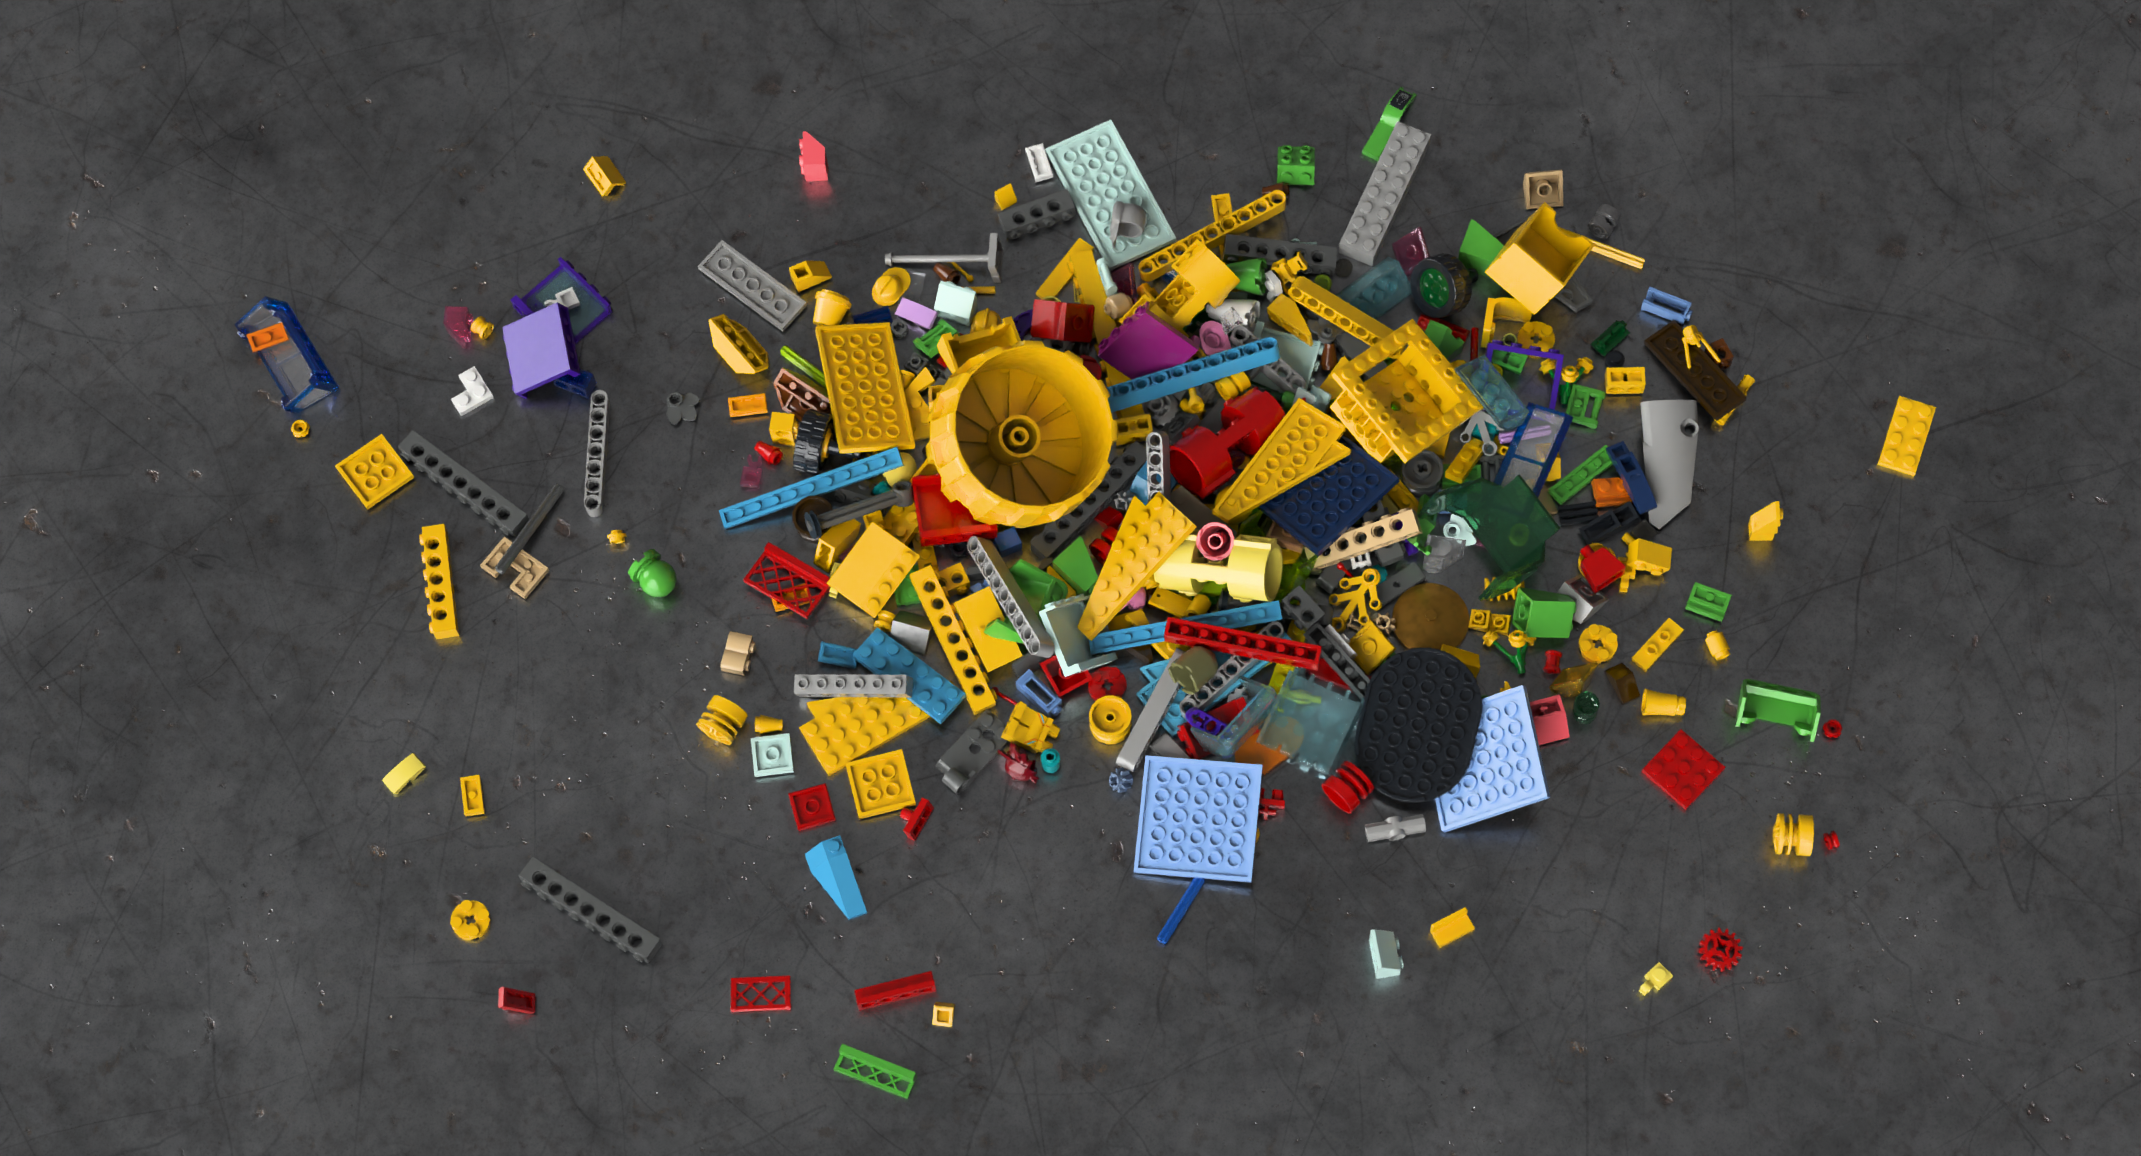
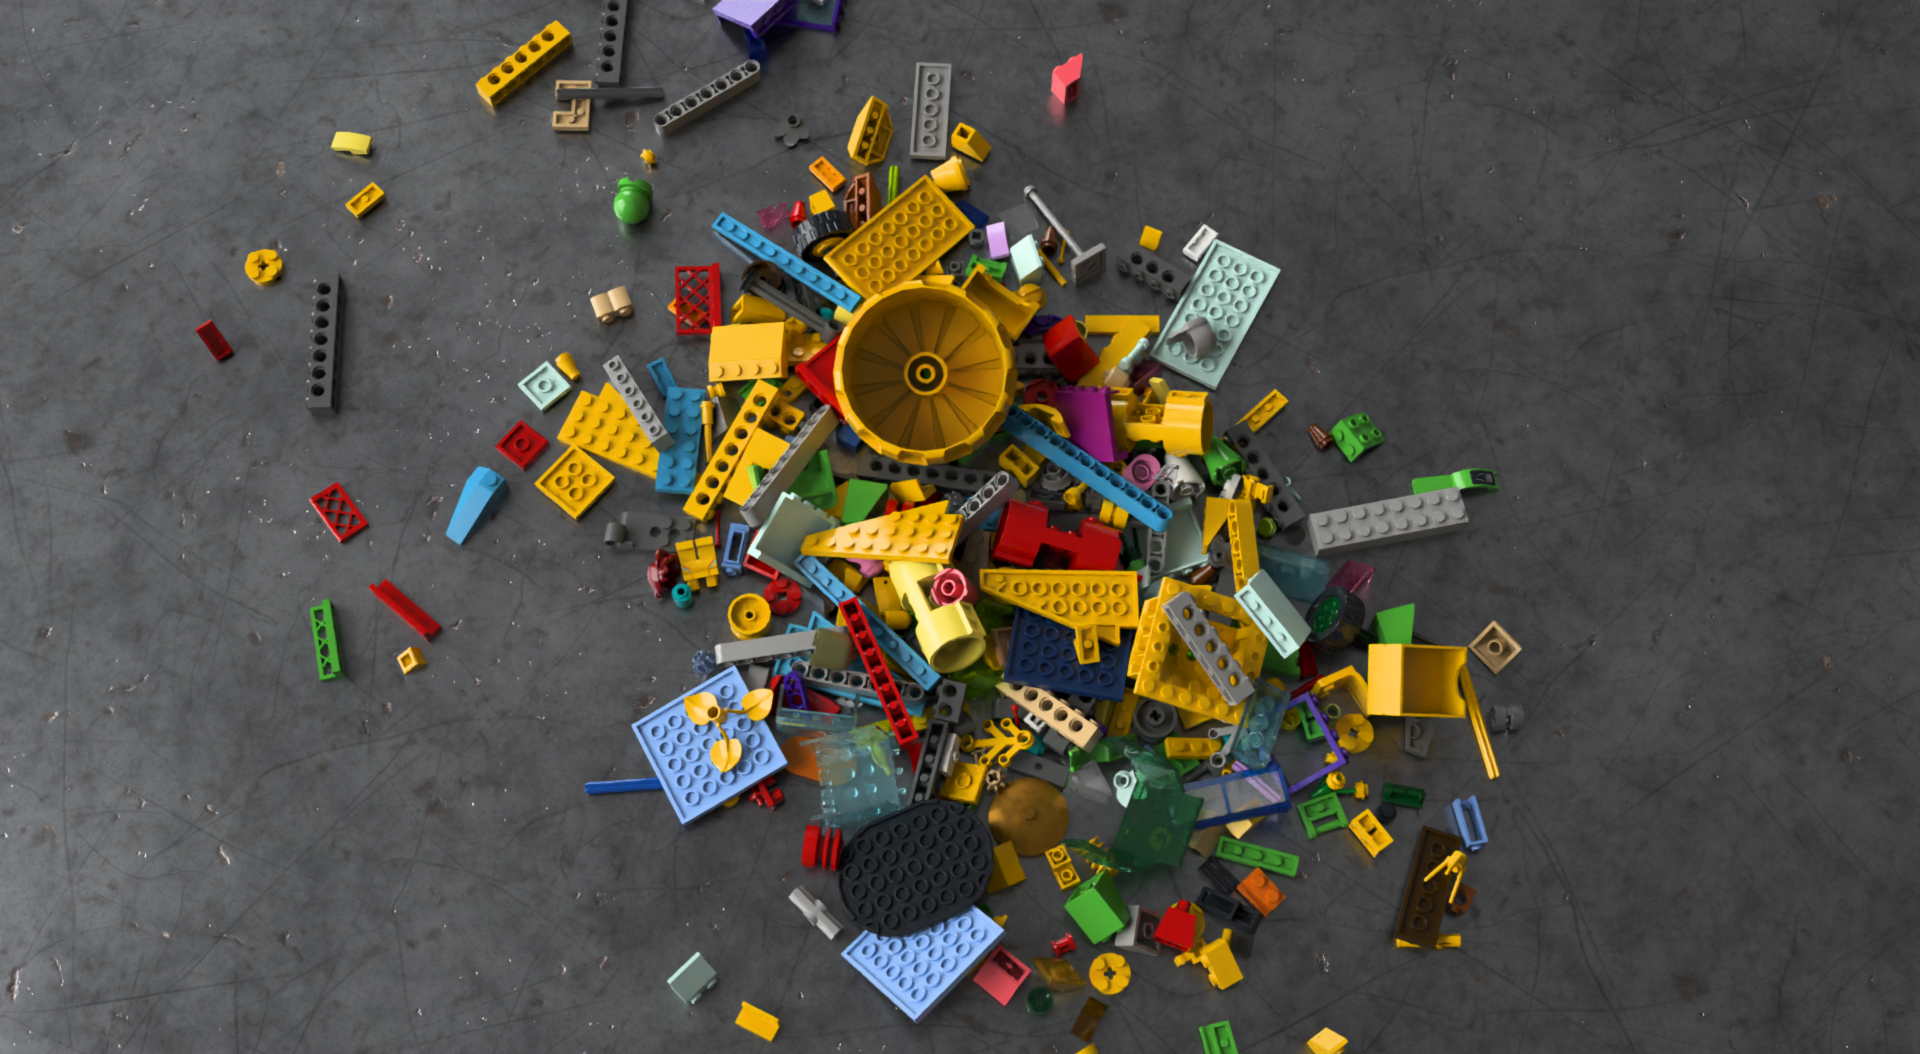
camera: 50 degrees right, 0 degrees up
yellow wheel [696,695,748,745] -> none
yellow piece [872,267,911,306] -> none
red tile [900,797,934,841] -> none
yellow beam [1139,190,1286,282] -> none
plant [1482,630,1536,674] -> none
dark blue slope [1606,441,1657,514] -> none
yellow plate [1631,618,1684,672] -> none
light grey panel [1640,400,1699,530] -> none
none -> yellow plant [684,689,774,773]
none -> yellow pin [700,401,715,462]
none -> yellow panel [889,479,936,504]
none -> yellow slope [1018,404,1071,438]
none -> yellow slope [1073,621,1100,665]
none -> light yellow tile [1149,377,1170,405]
none -> light grey brick [1161,591,1255,706]
none -> light aqua panel [1234,569,1312,659]

